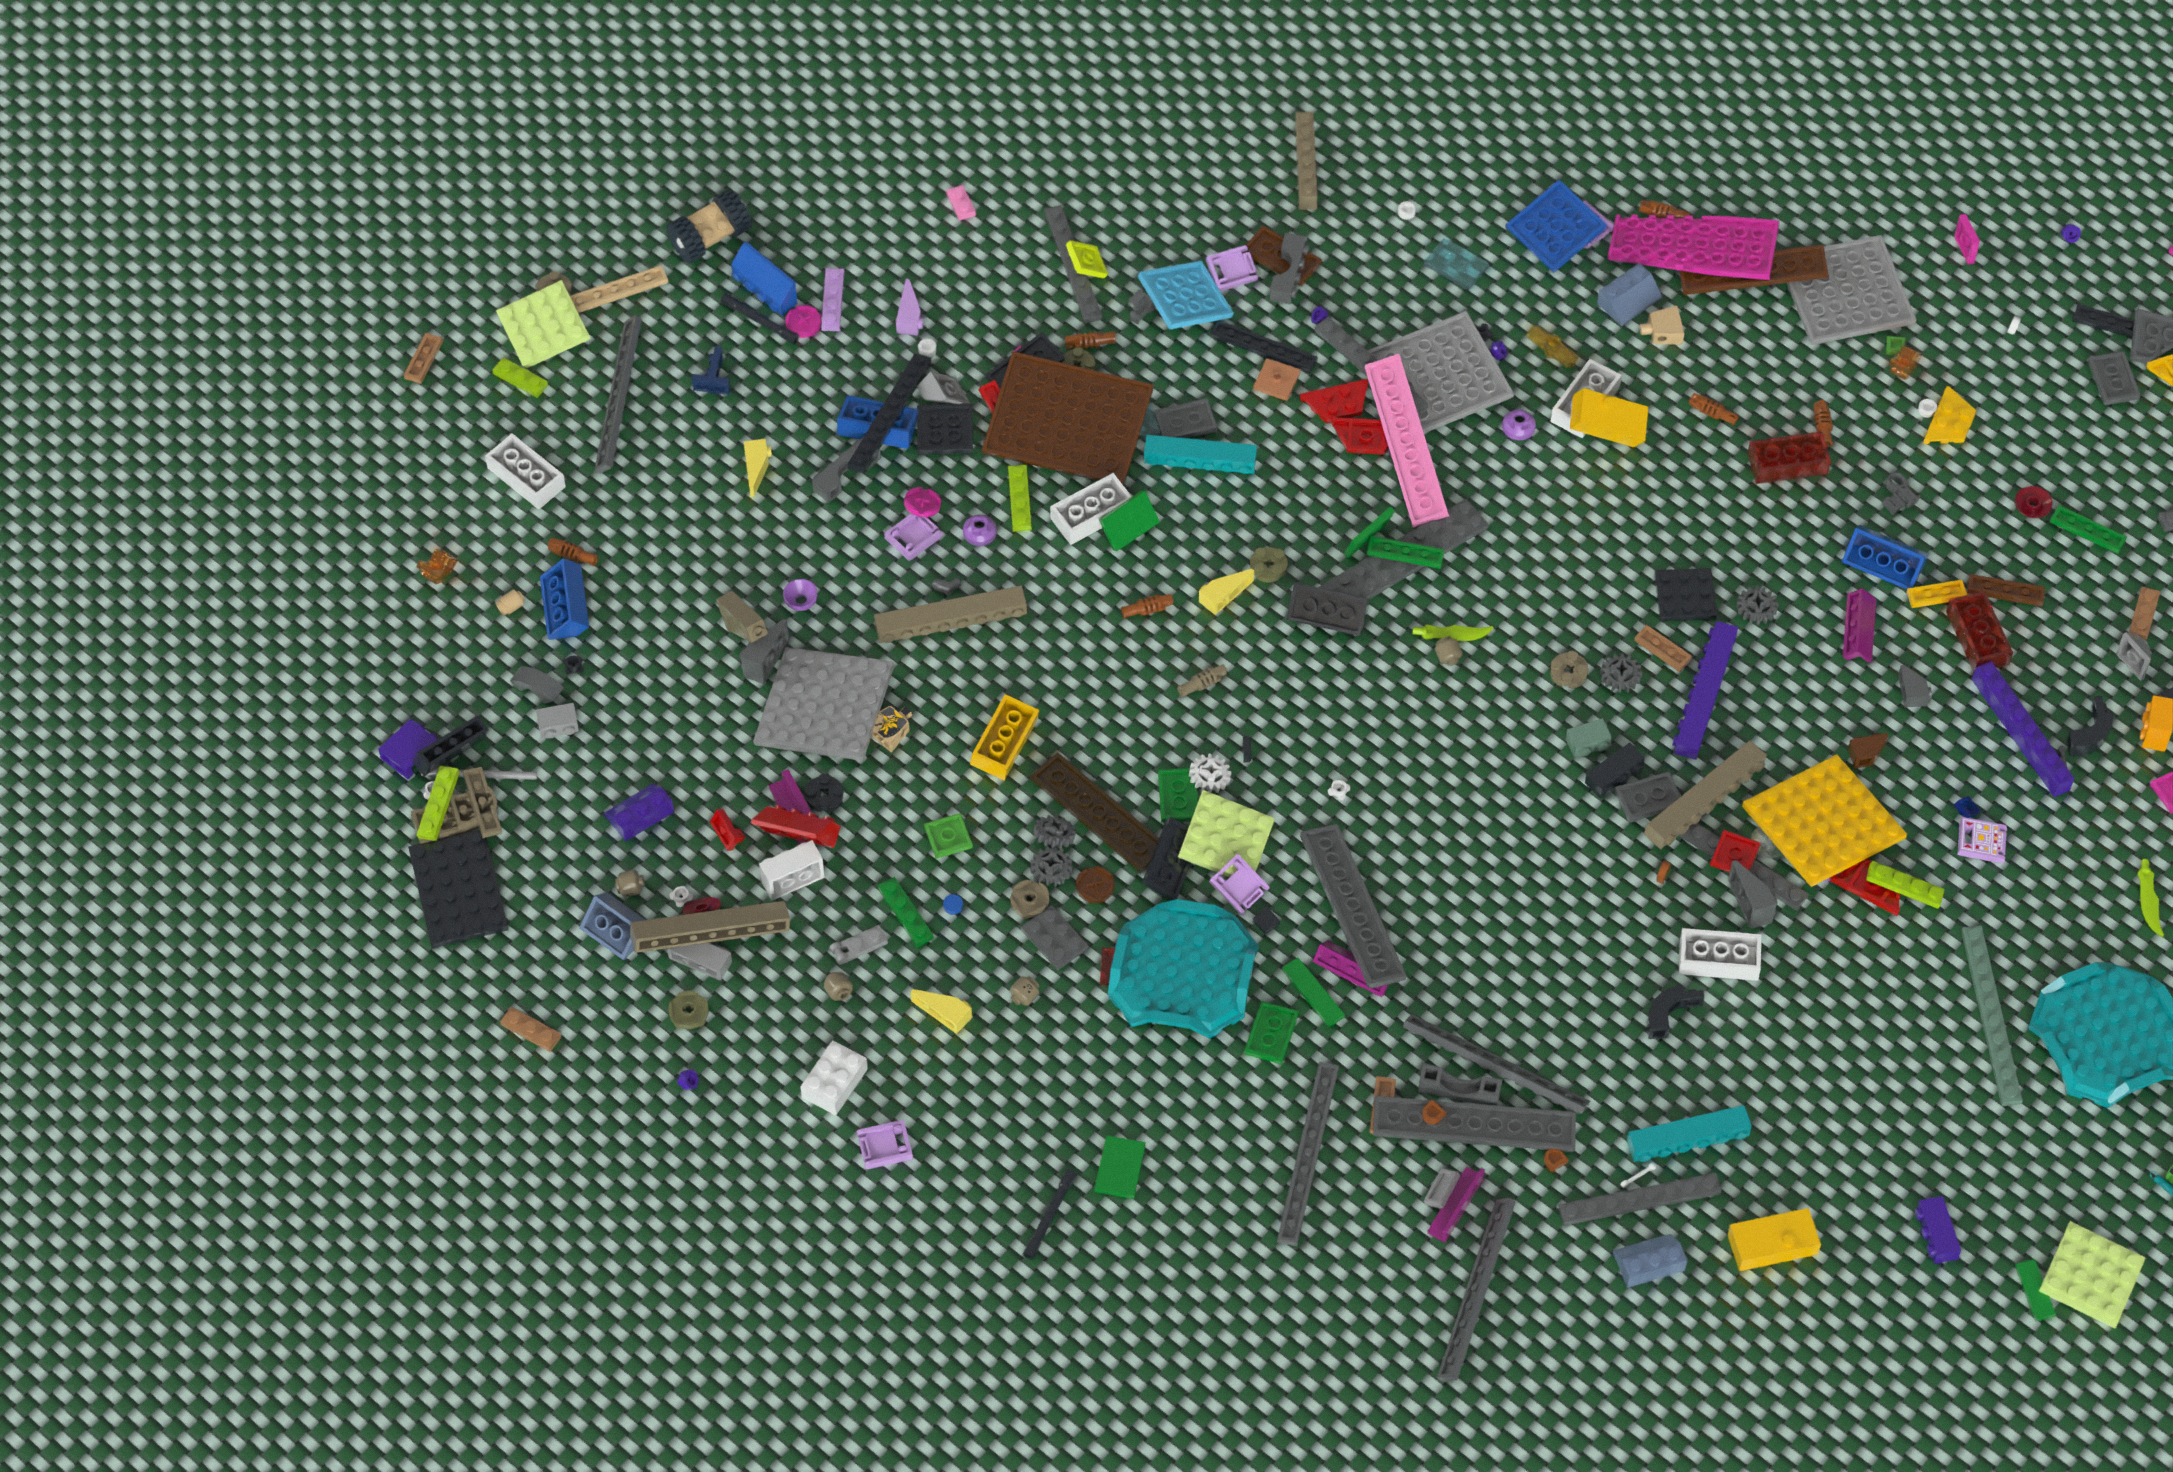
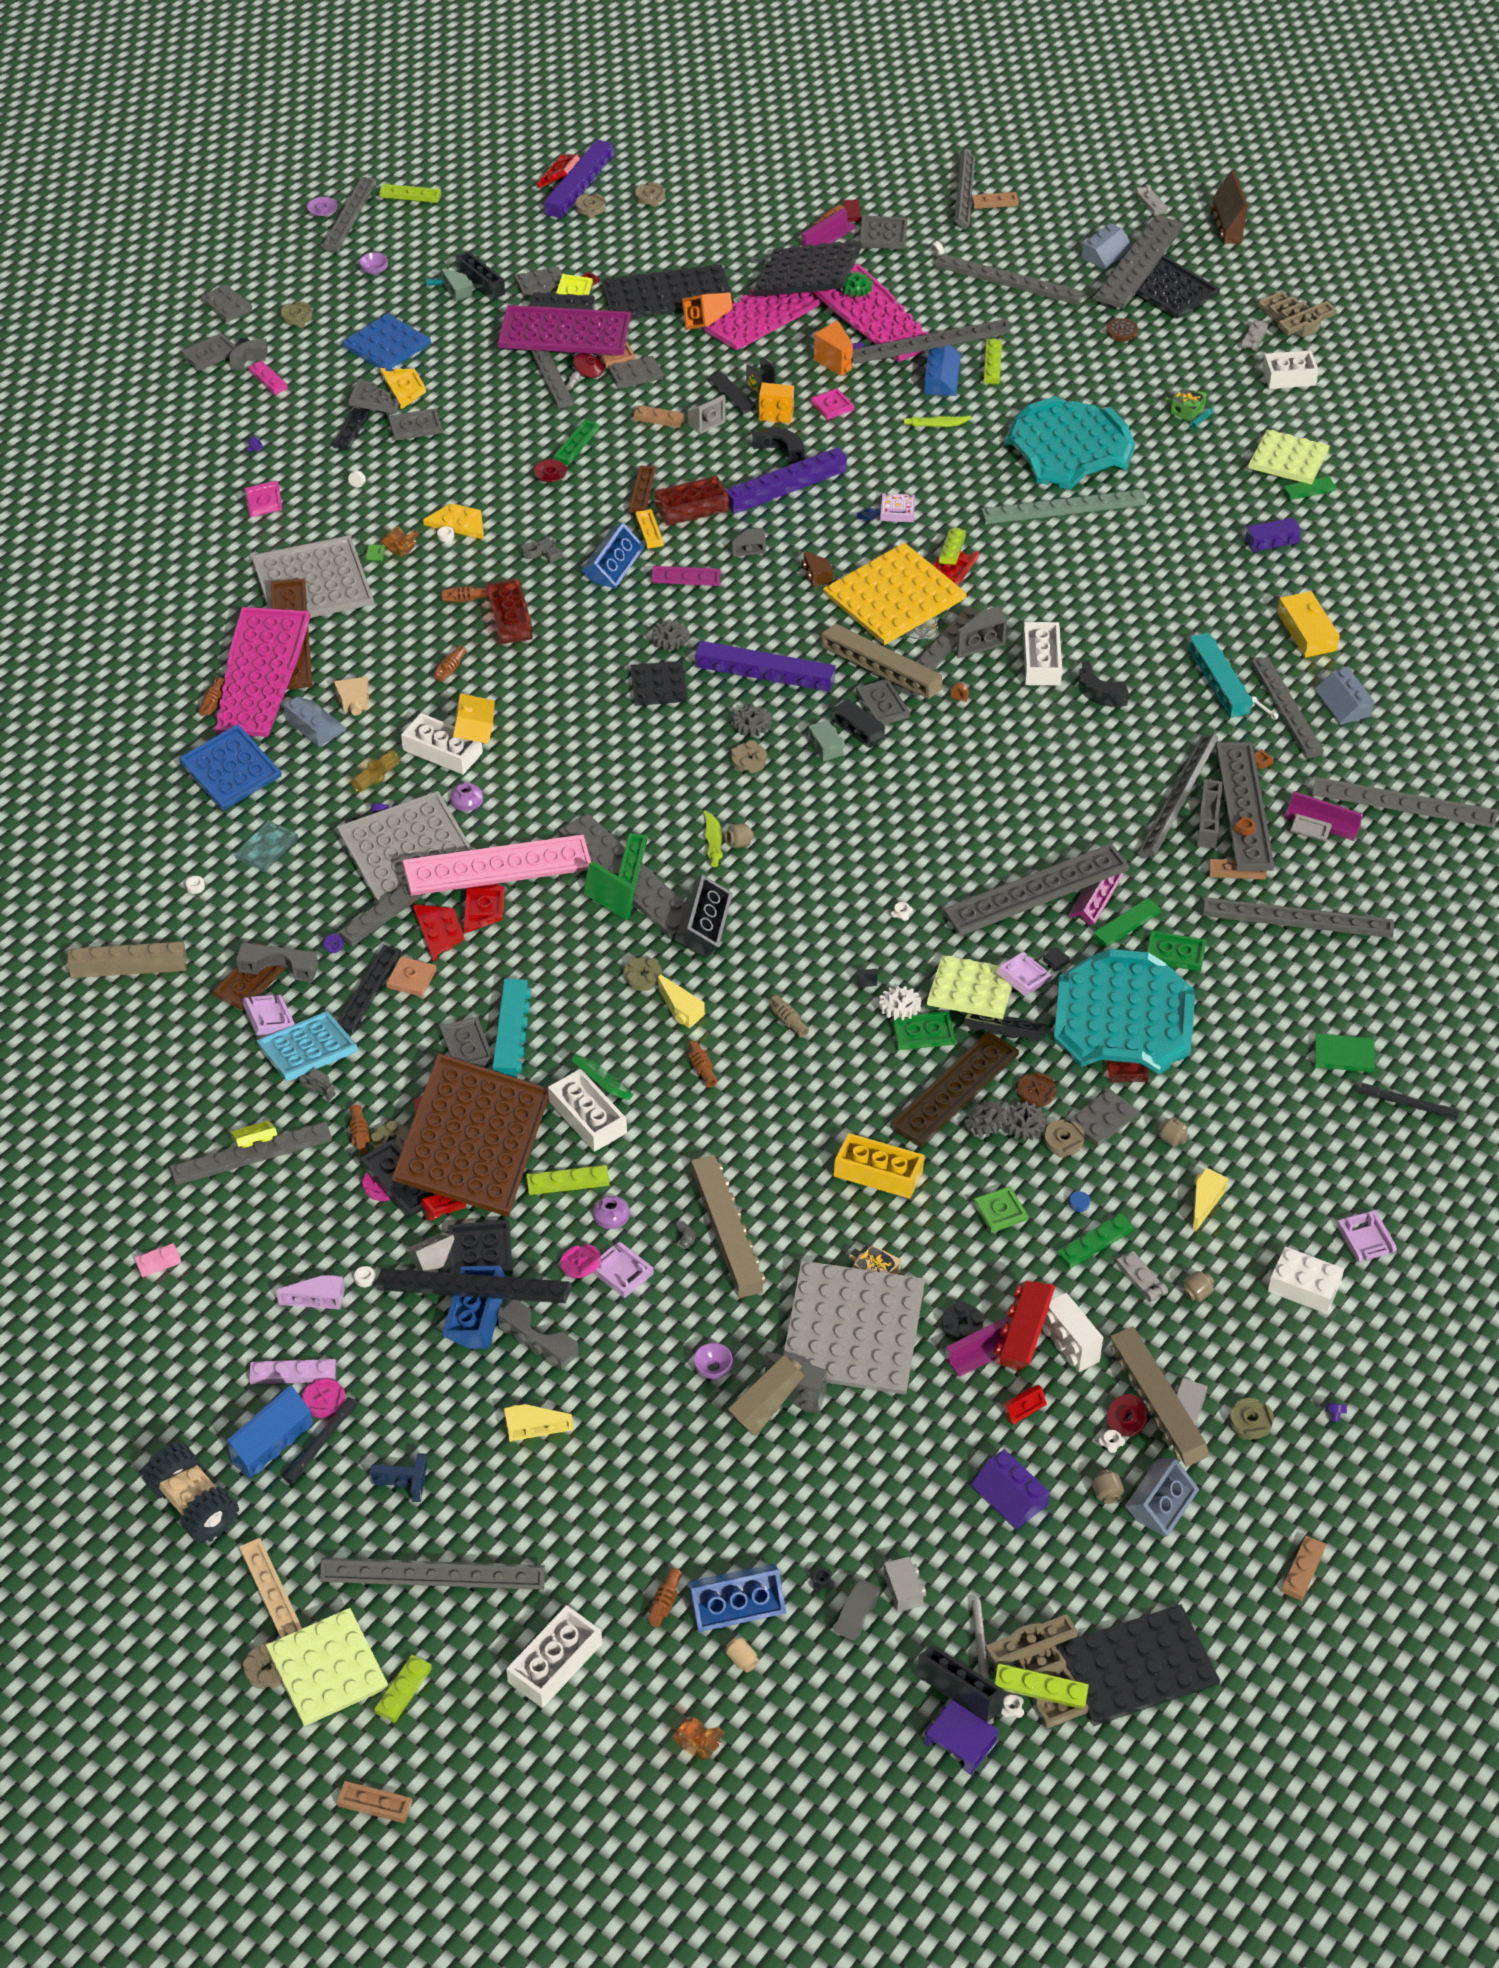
camera: 95 degrees left, 10 degrees down
medium nougat plate [1634,625,1692,672] -> none
red tile [1710,830,1761,872] -> none

